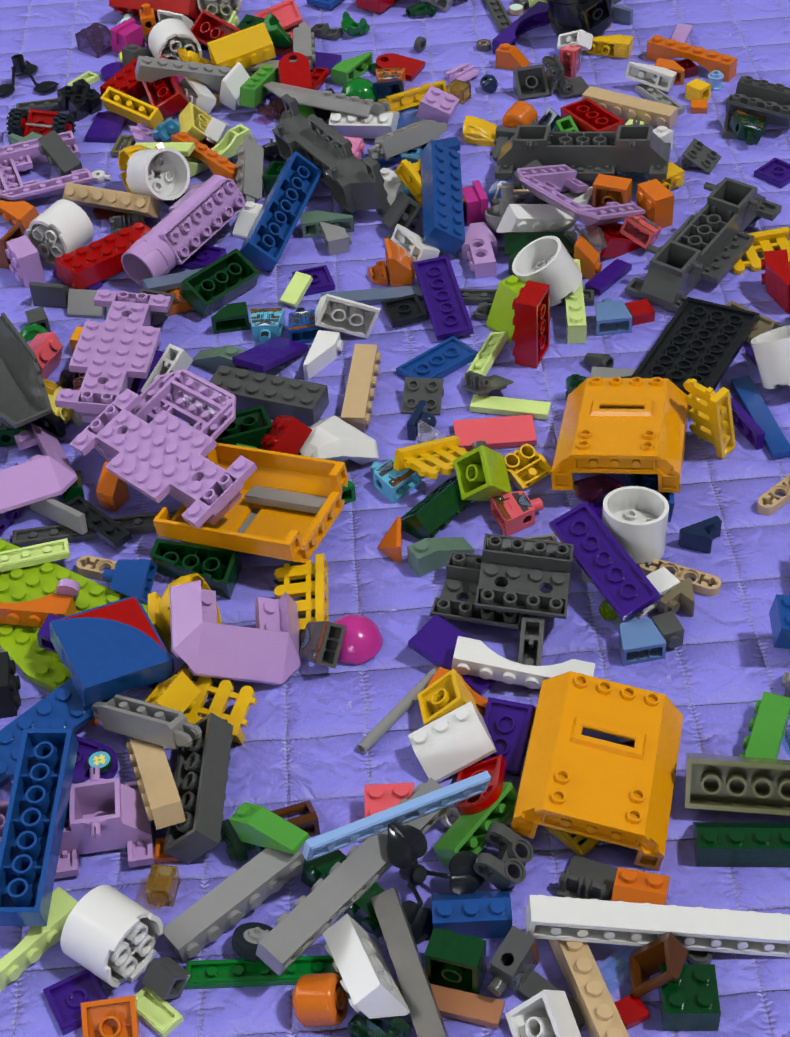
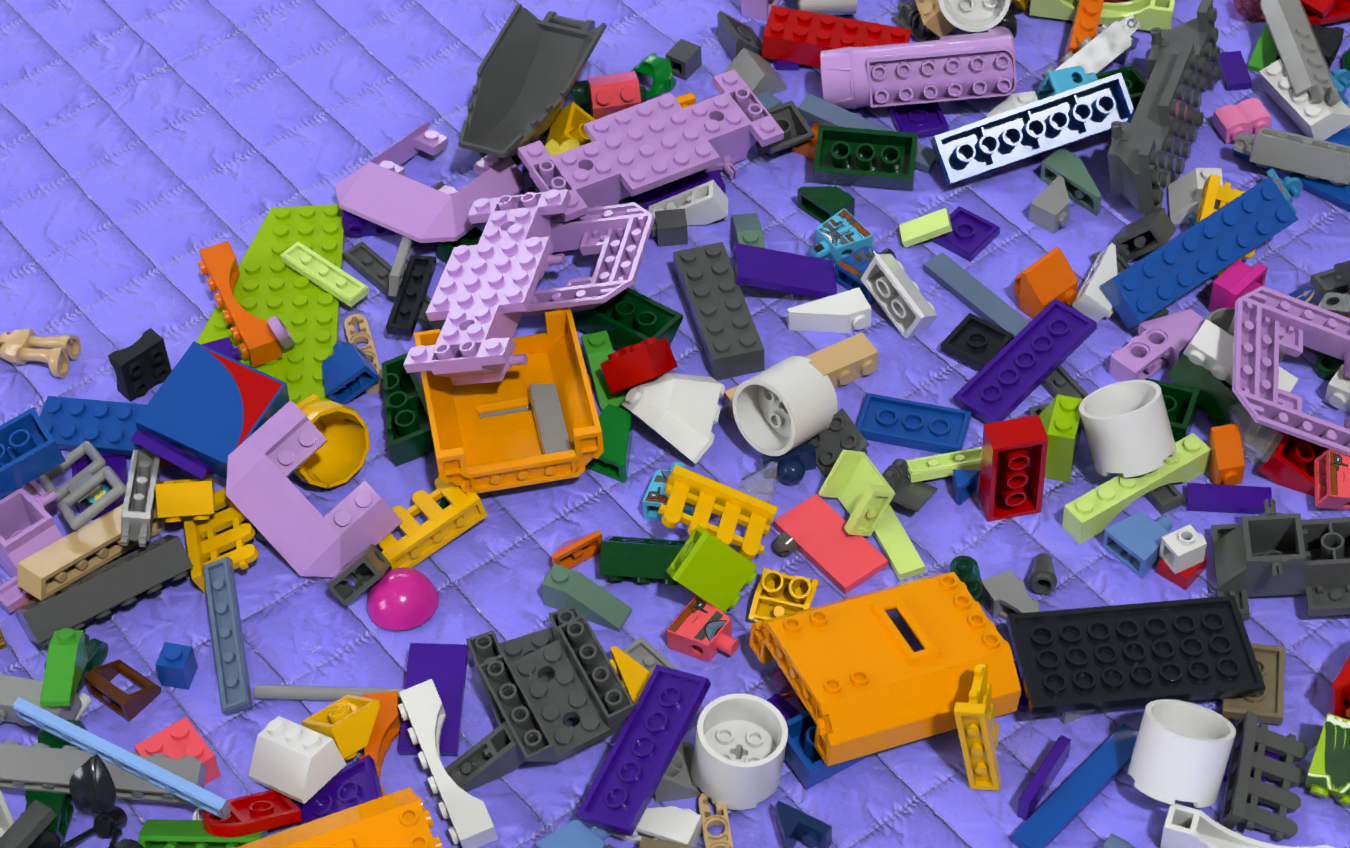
camera: 55 degrees right, 5 degrees up
none -> light grey bar [38,441,127,530]
none -> dark purple tile [131,430,215,480]
none -> blue brick [155,642,198,690]
none -> sand blue tile [203,556,253,716]
none -> white brick [732,356,838,456]
none -> yellowish green panel [818,449,896,537]
none -> blue slope [952,470,978,506]
none -> medium azure torso [1036,65,1098,100]
none -> white brick [1159,524,1207,574]

